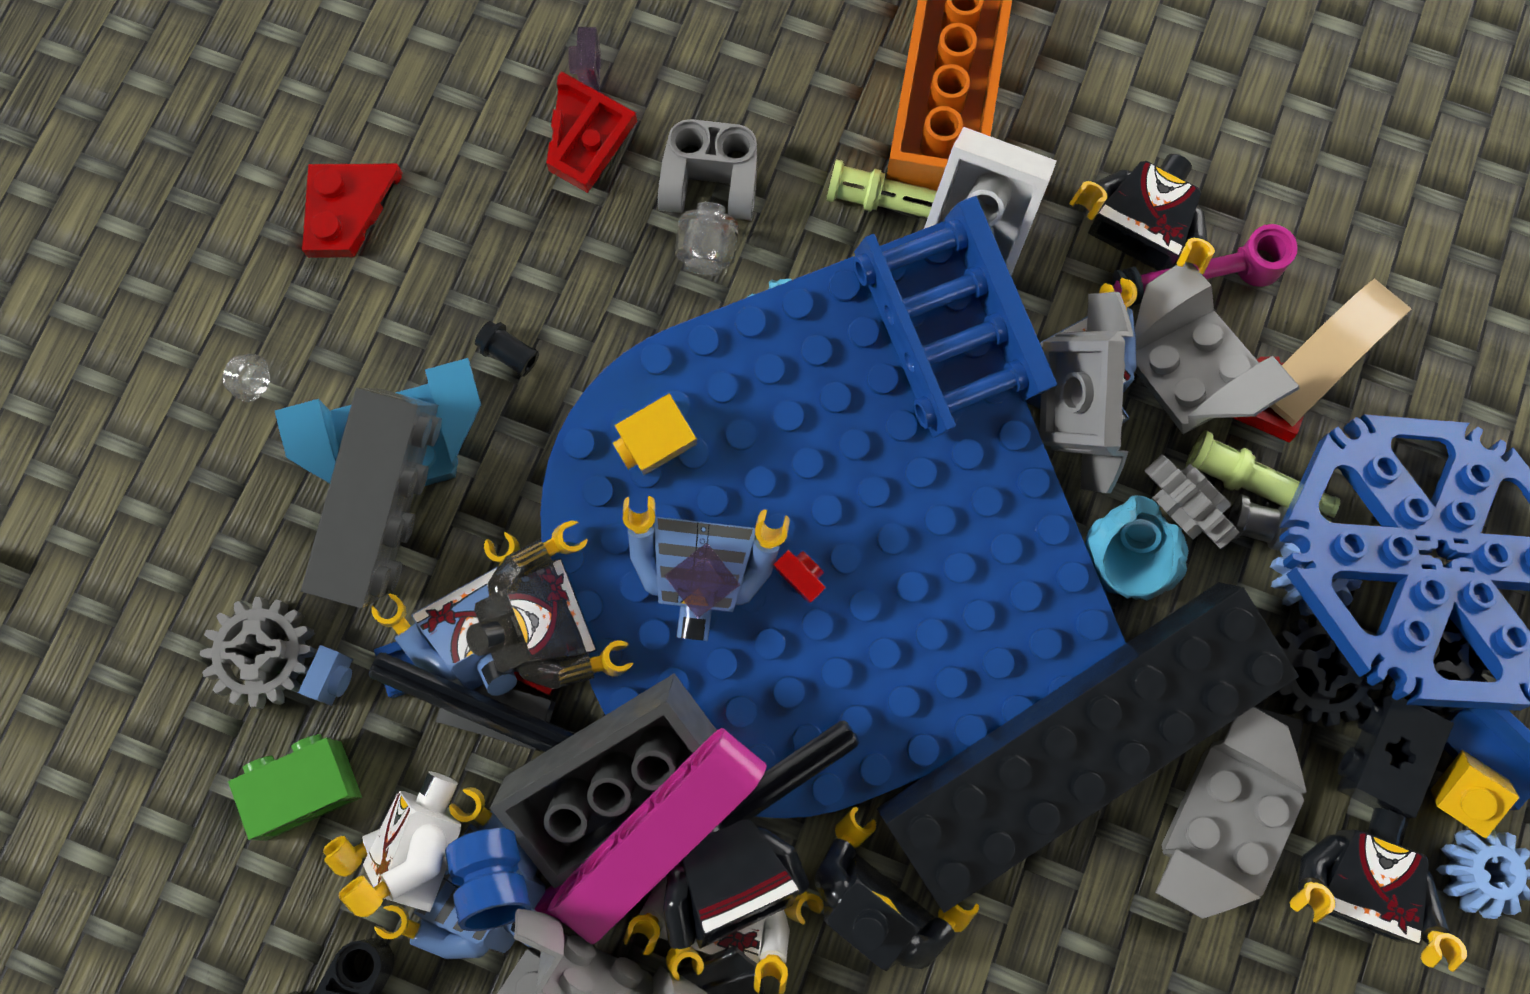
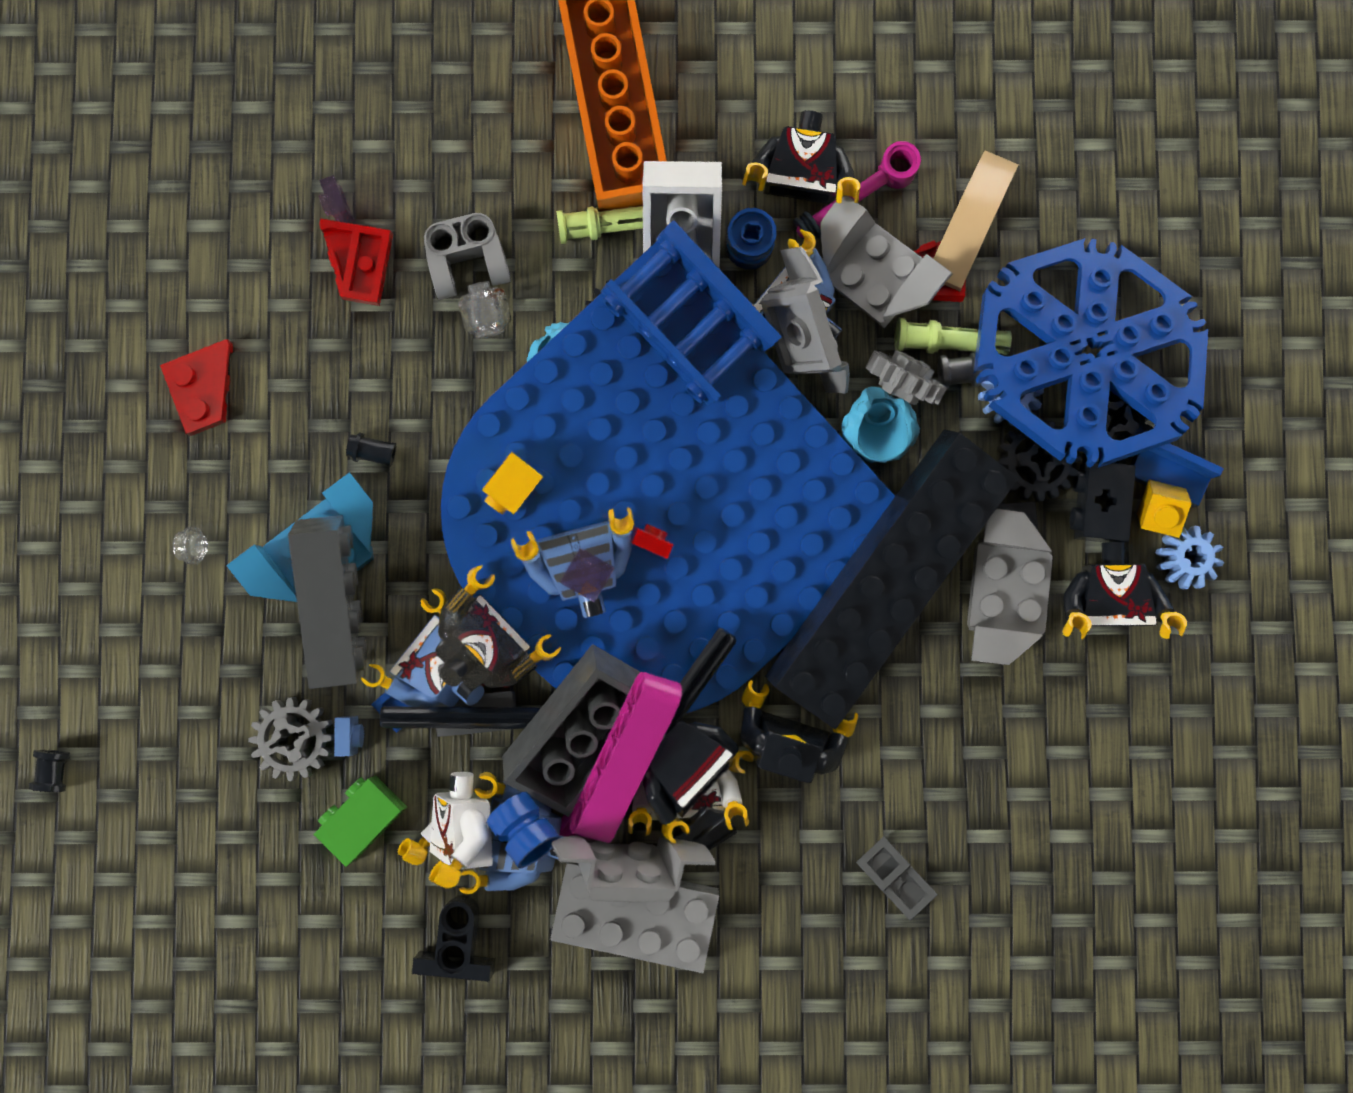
camera: 20 degrees left, 10 degrees up
none -> blue wheel [726,208,777,269]

